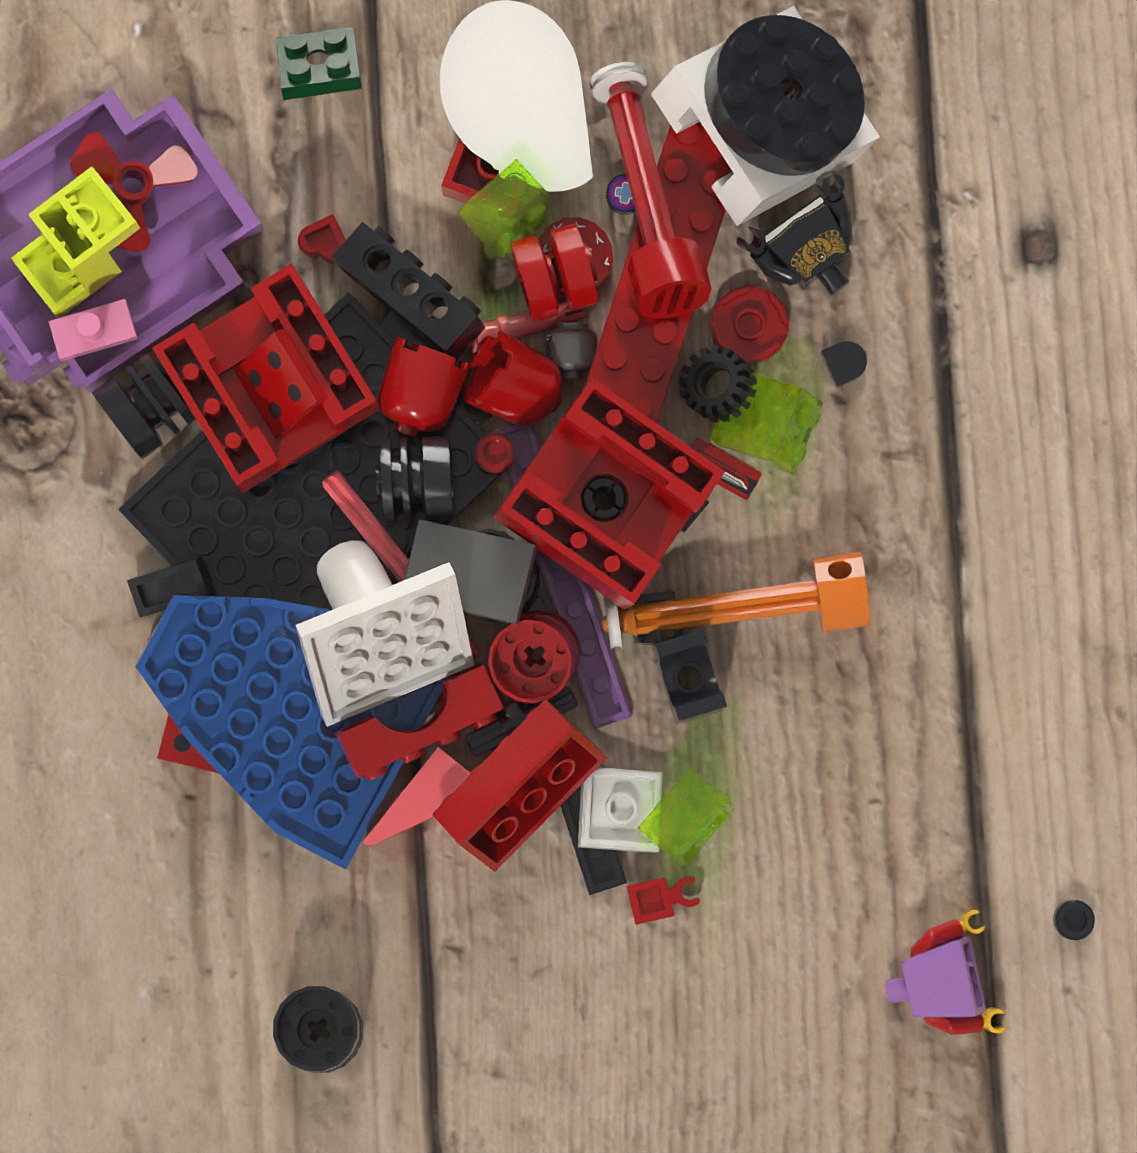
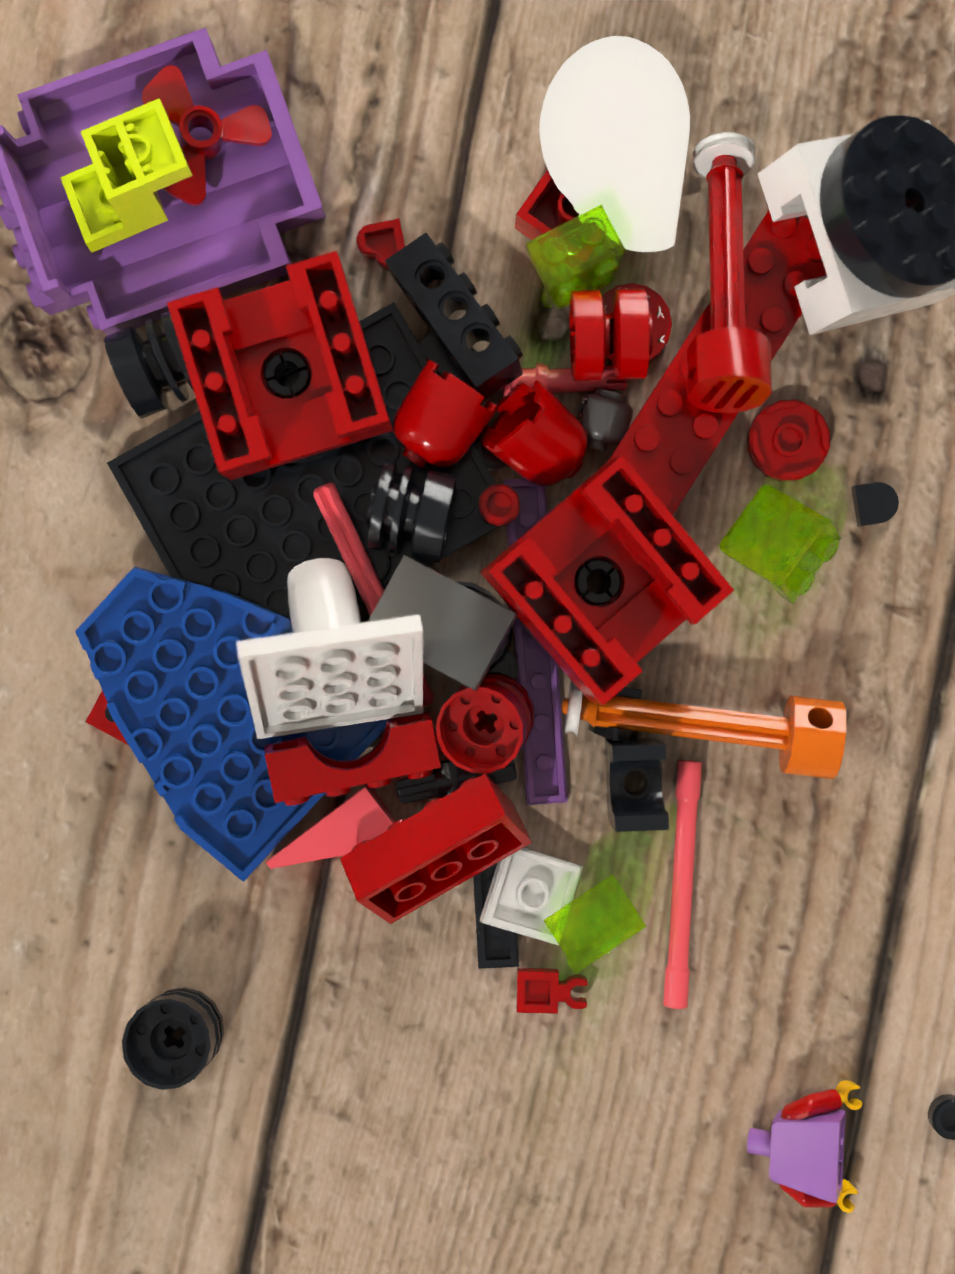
camera: 20 degrees right, 5 degrees up
bright pink tile [48,299,138,361] -> none
black tile [127,556,215,618] -> none
red tile [234,328,326,438] -> none
piece [276,26,362,101] -> none
tile [606,174,636,215] -> none
black tyre [679,345,757,423] -> none
red sticker [691,438,761,500] -> none
black torso [736,170,853,296] -> none
none -> coral piece [663,760,702,1009]

